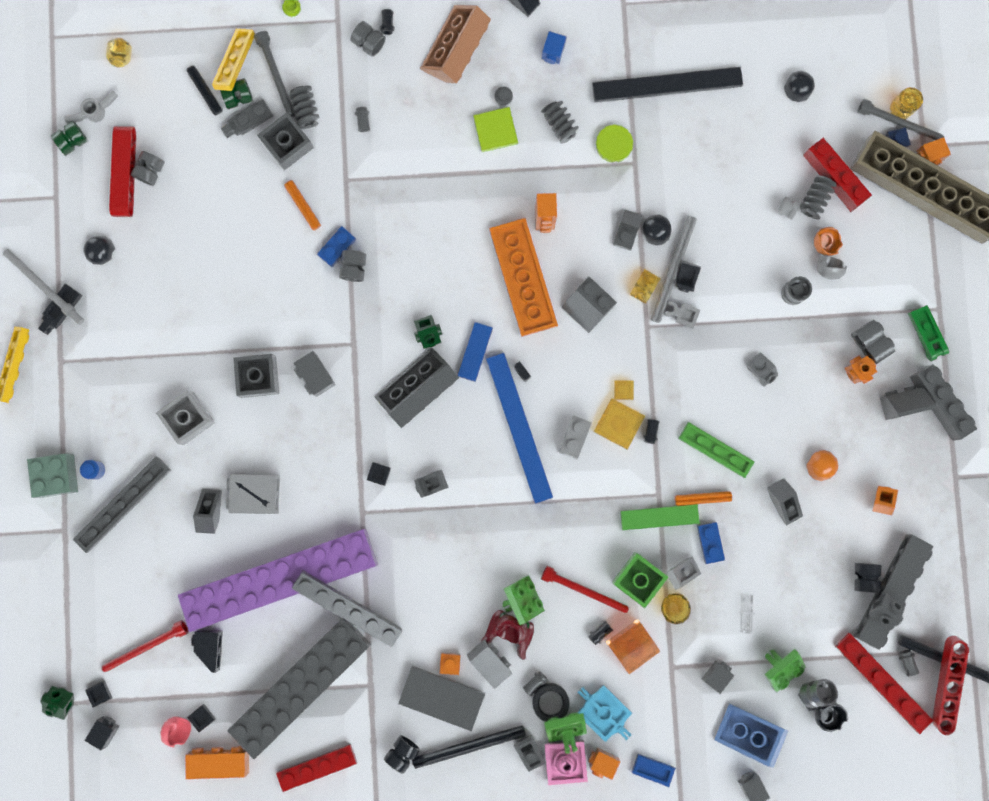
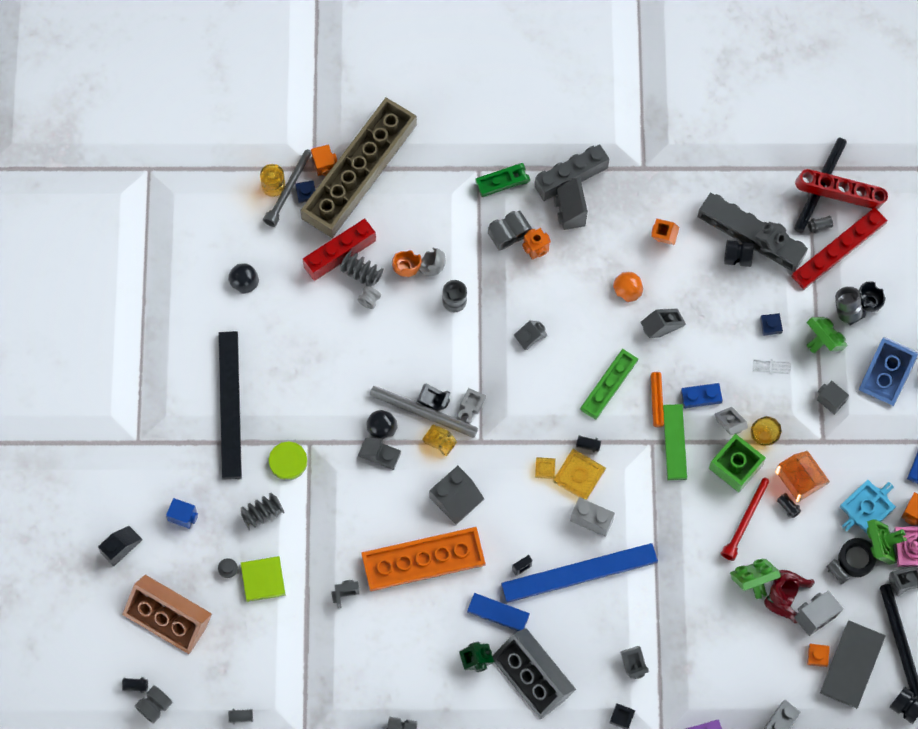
camera: 90 degrees left, 15 degrees down
orange brick [535,193,557,233] -> none
none -> dark grey bracket [331,580,360,608]
none -> dark blue plate [760,313,783,336]

